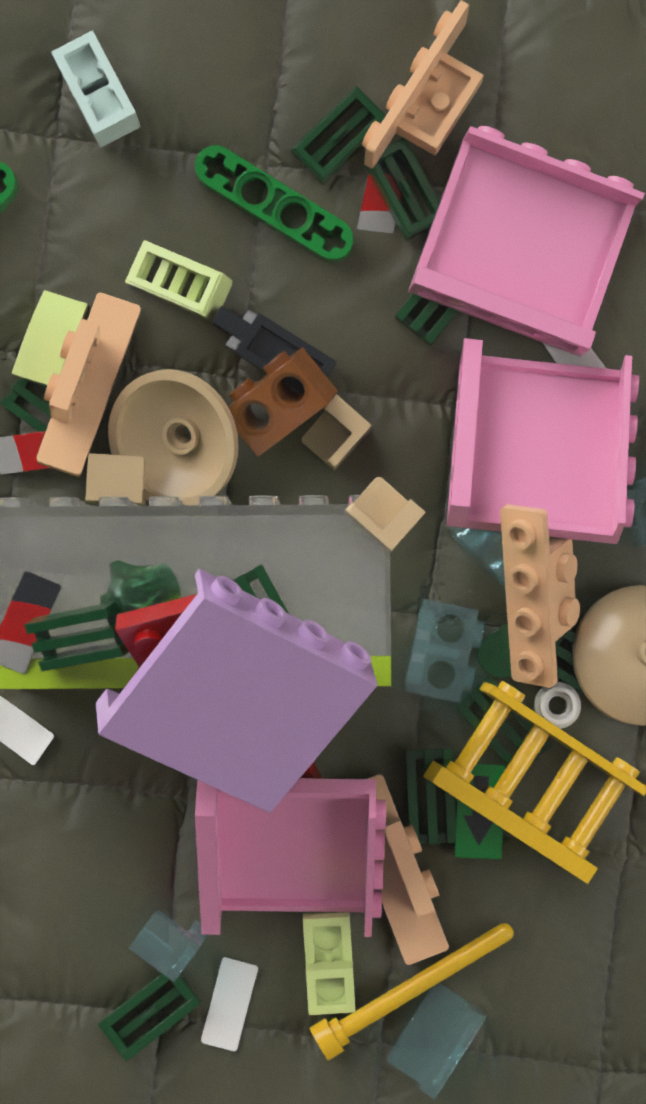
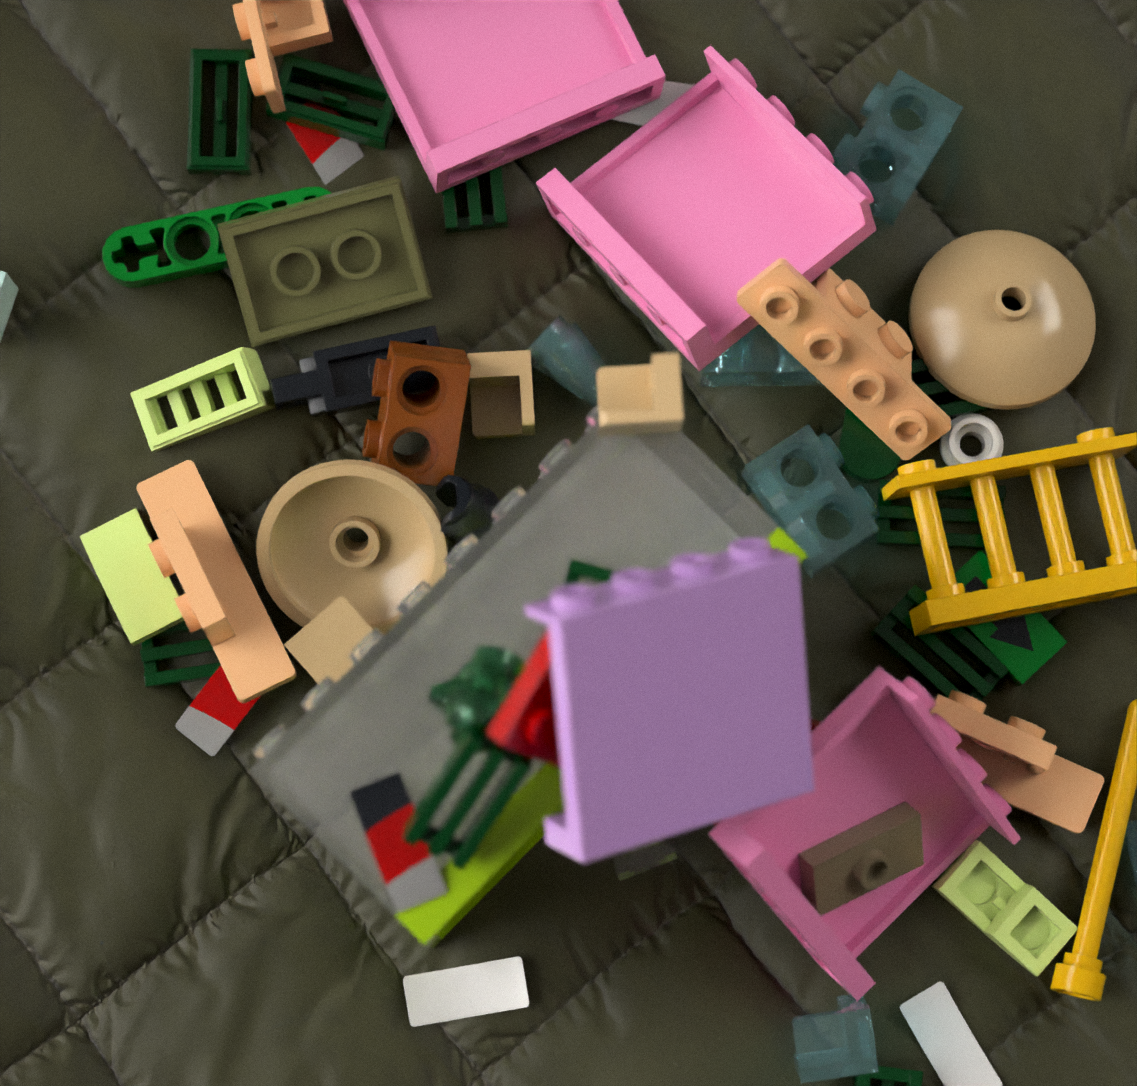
camera: 50 degrees left, 5 degrees down
none -> olive tile [218,175,433,347]
none -> black arm [435,475,506,553]
none -> clear light blue cone [526,315,608,407]
none -> dark tan plate [798,802,924,916]

